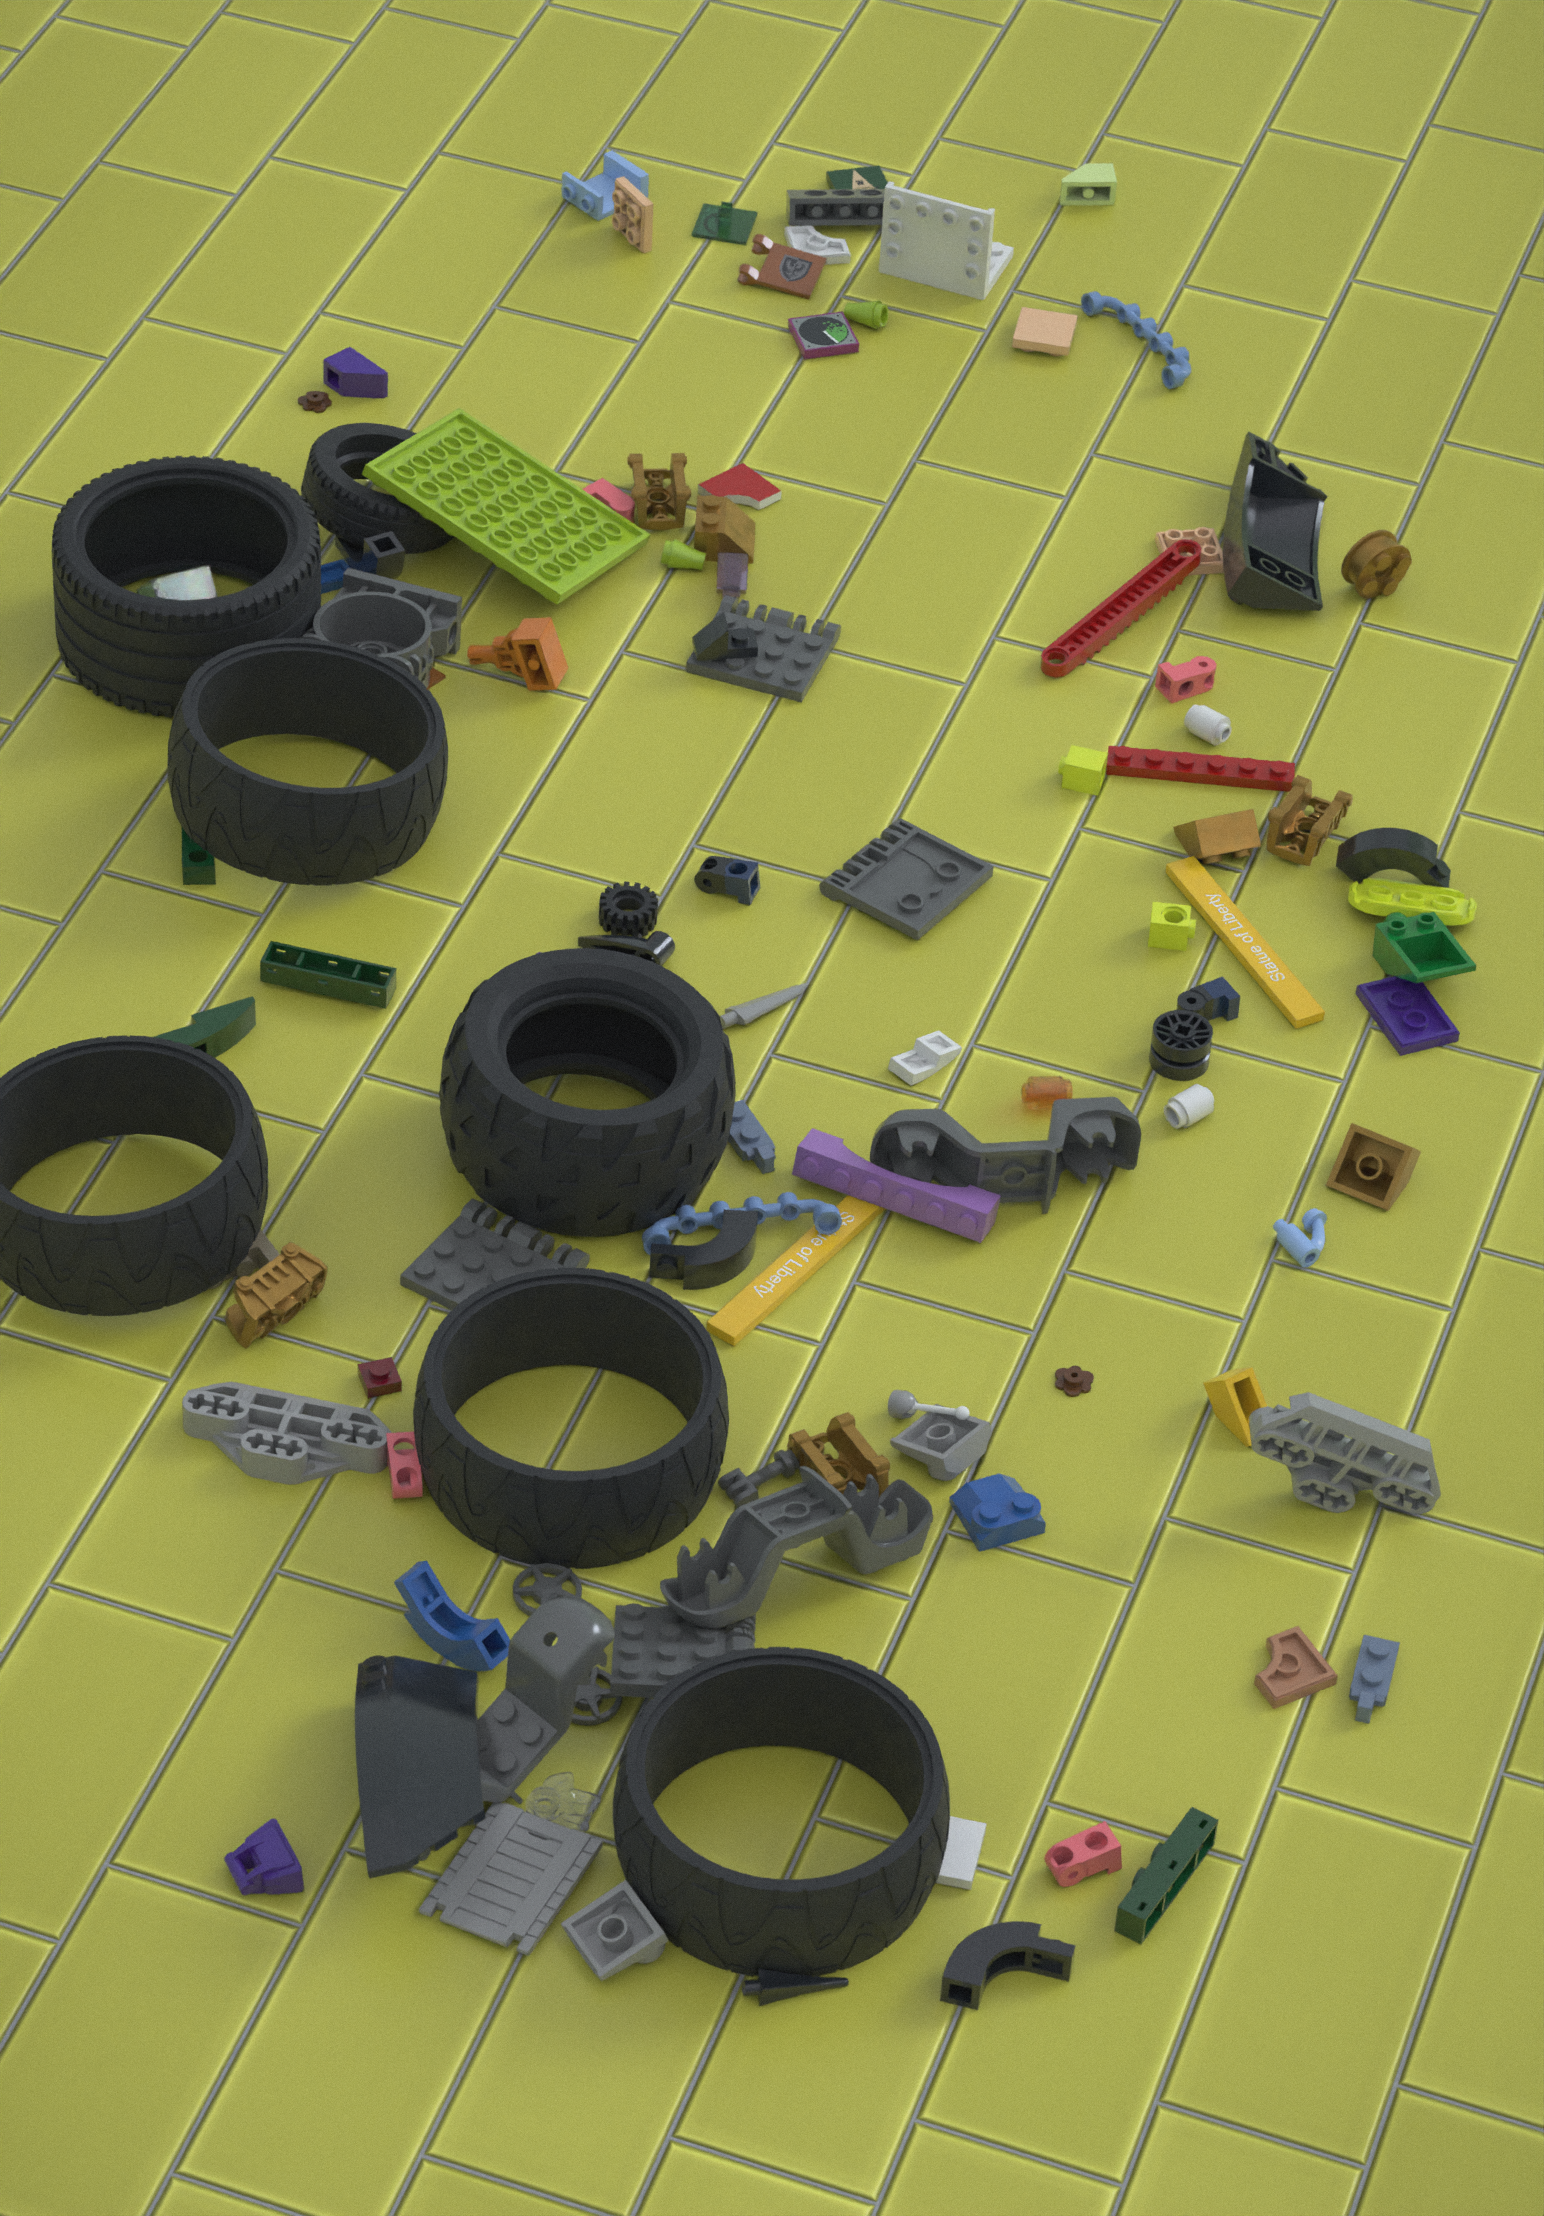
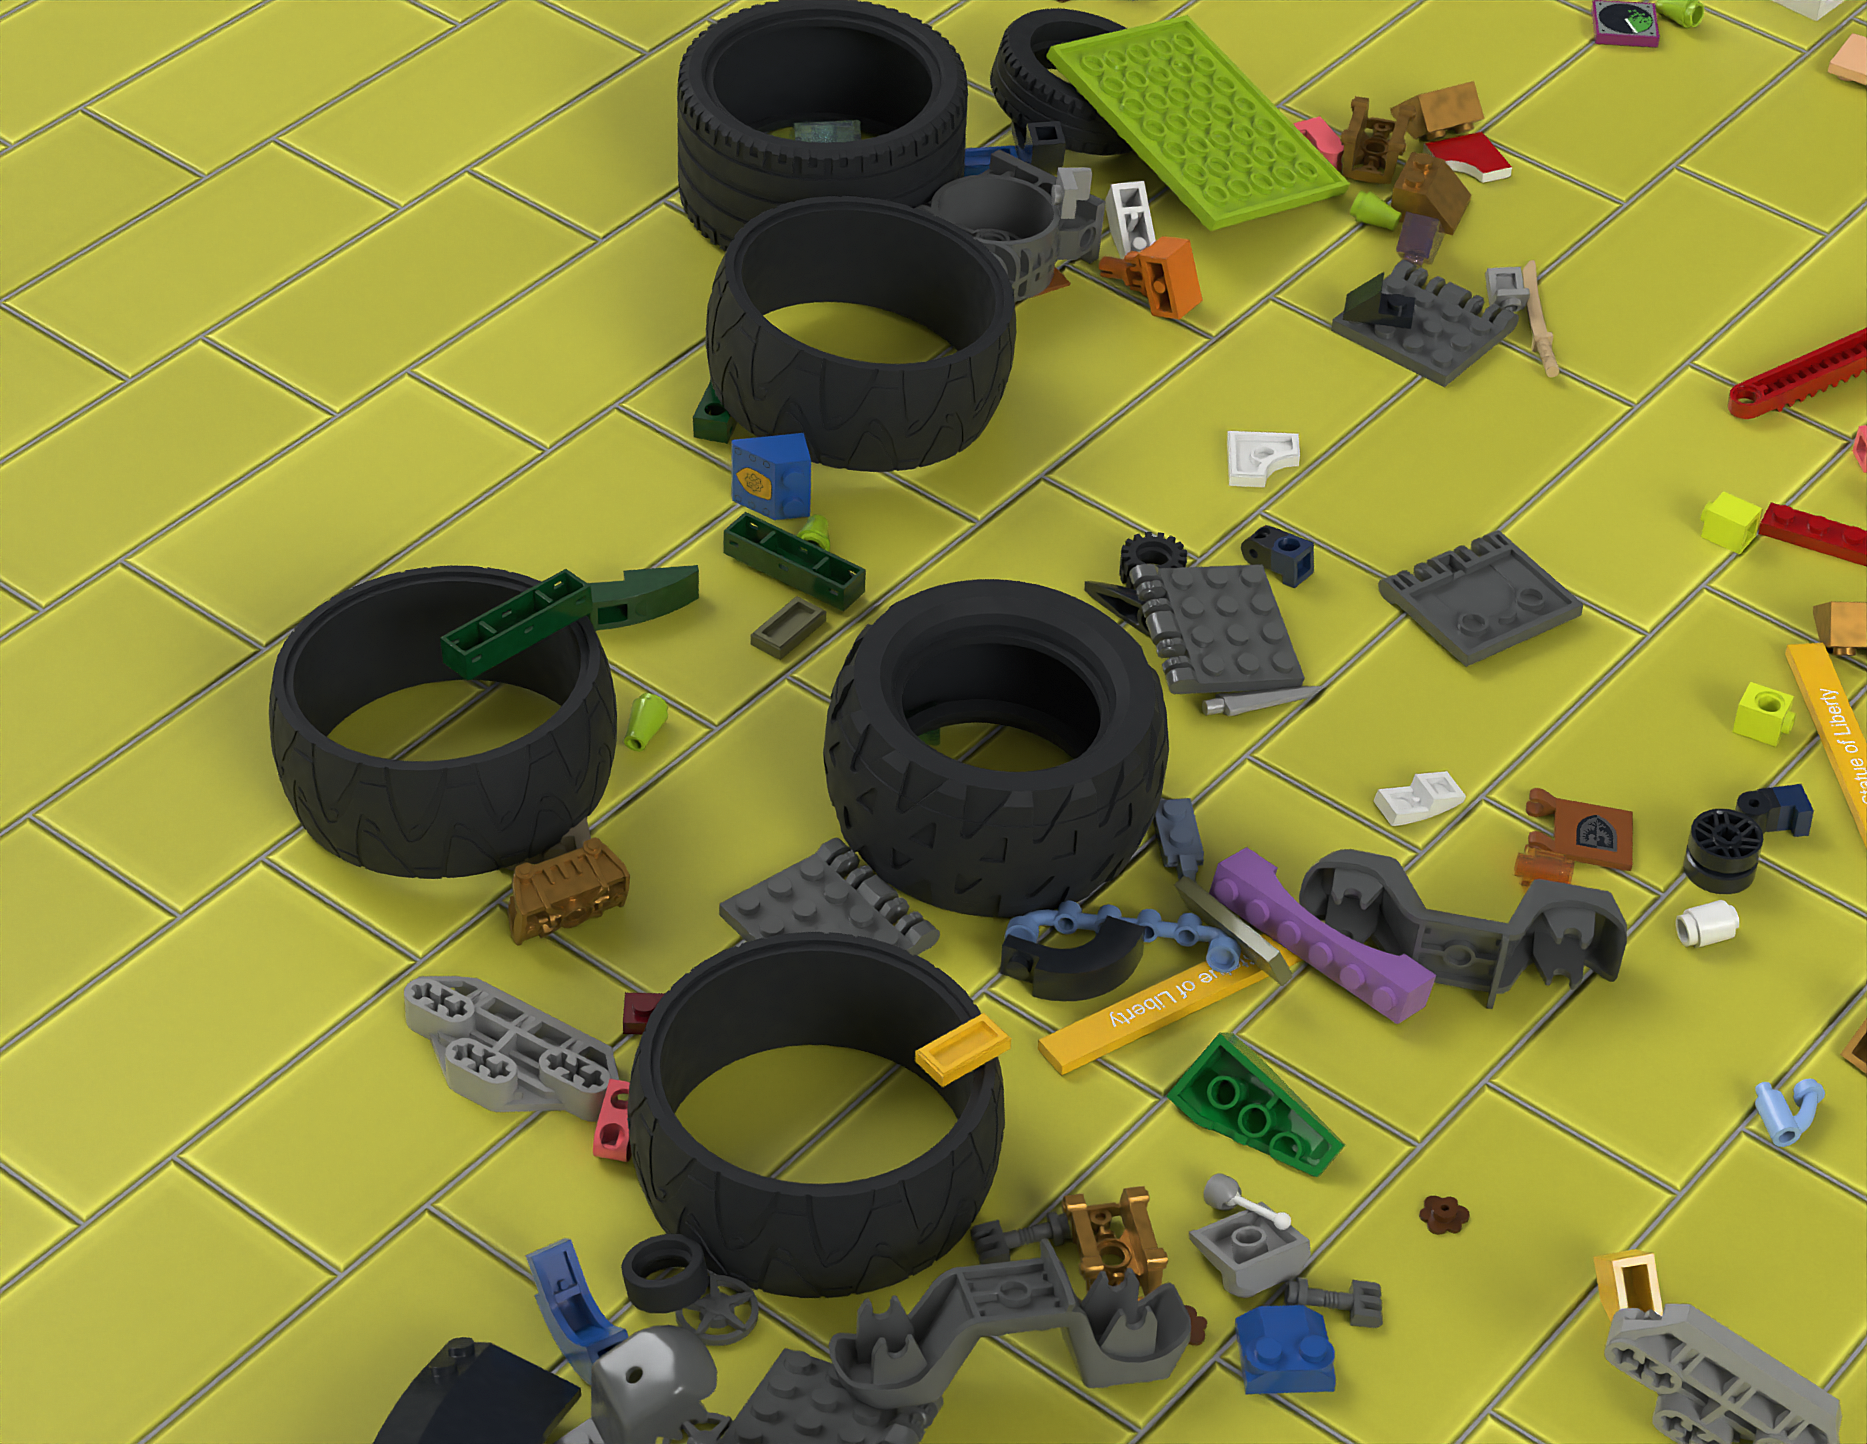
camera: 20 degrees right, 0 degrees up
none -> dark green piece [440,569,593,681]
none -> black tyre [621,1234,709,1314]
none -> lime cone [623,693,668,752]
none -> blue slope [731,433,811,520]
none -> olive tile [750,596,826,660]
none -> lime cone [797,515,830,552]
none -> yellow tile [915,1013,1011,1088]
none -> light grey bracket [1051,168,1092,219]
none -> white slope [1105,181,1156,259]
none -> dark grey hinge [1129,564,1305,694]
none -> green wedge [1166,1032,1346,1177]
none -> olive tile [1174,876,1293,986]
none -> white tile [1227,431,1300,487]
none -> dark grey hinge [1284,1277,1383,1328]
none -> pearl gold slope [1390,81,1484,141]
none -> light grey bracket [1485,267,1530,313]
none -> tan sword [1522,260,1560,377]
none -> dark orange flag [1524,788,1633,871]

